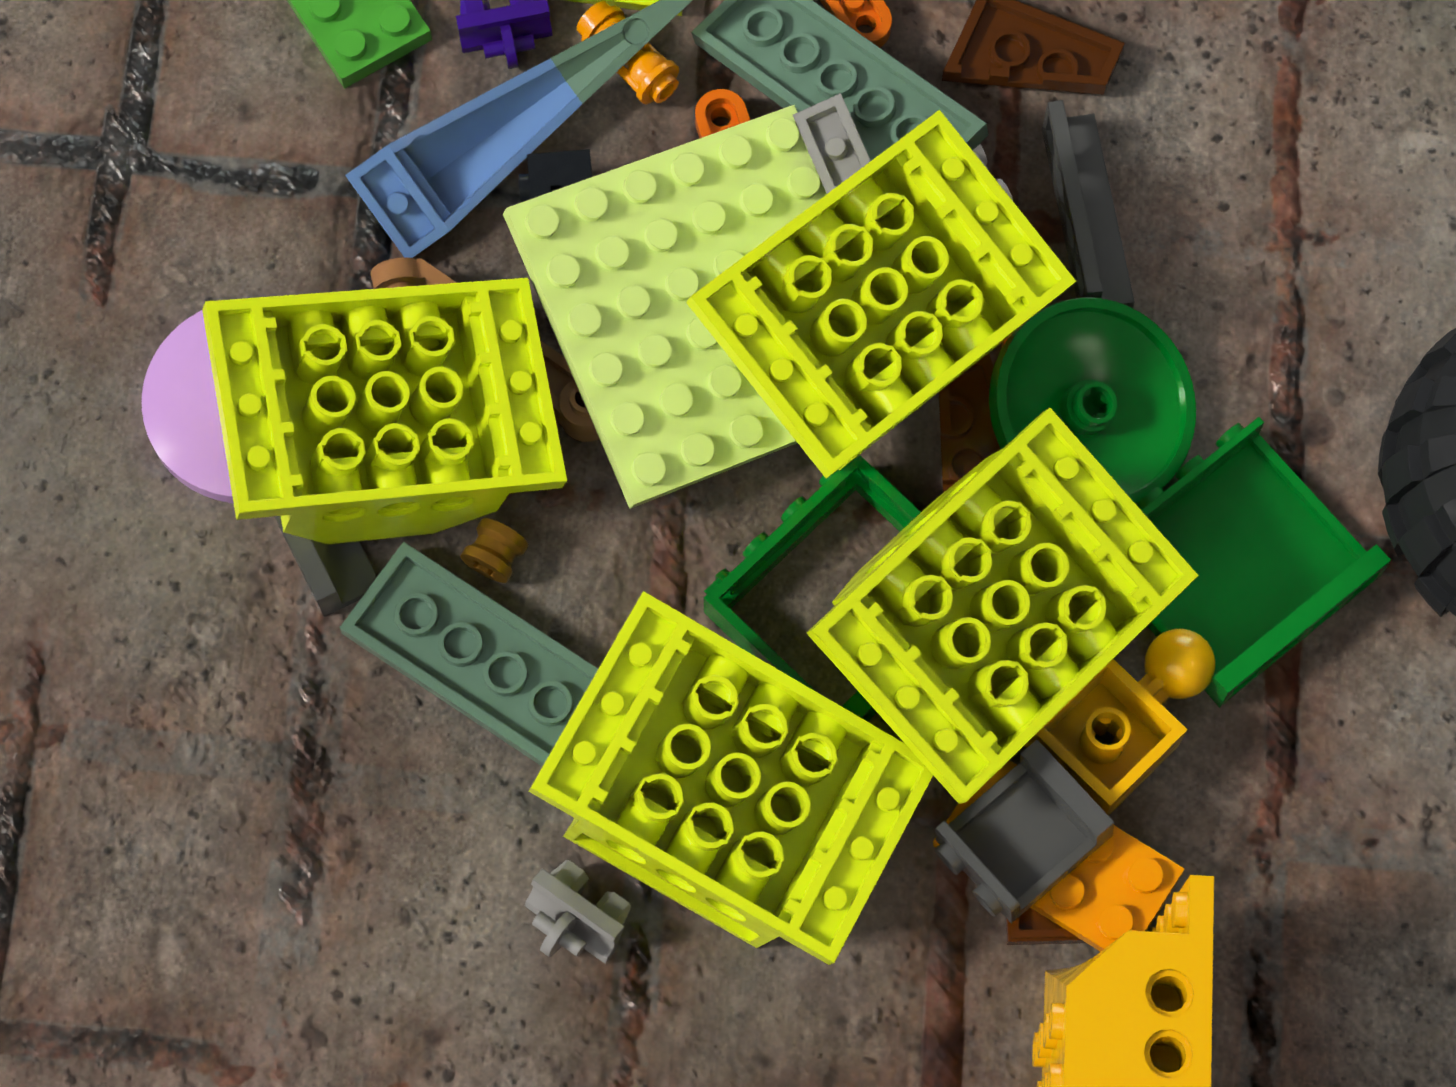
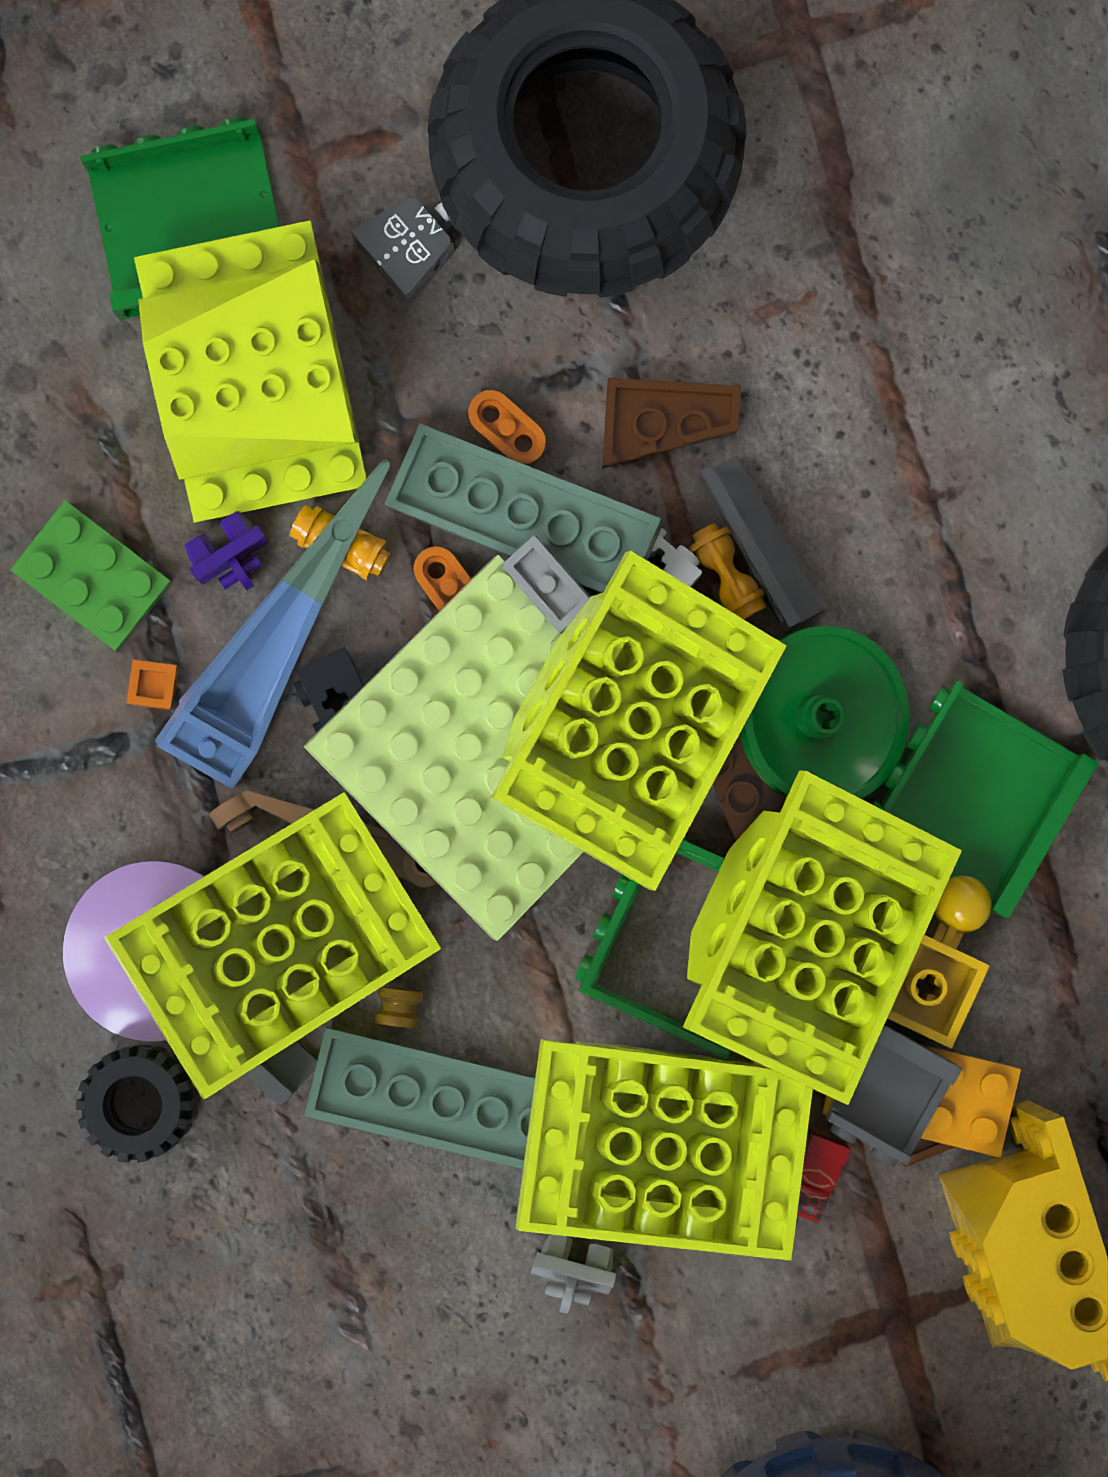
camera: 20 degrees left, 15 degrees up
none -> black tyre [76,1044,198,1163]
none -> orange plate [126,659,179,711]
none -> light orange piece [689,523,767,620]
none -> red leg [797,1129,851,1223]

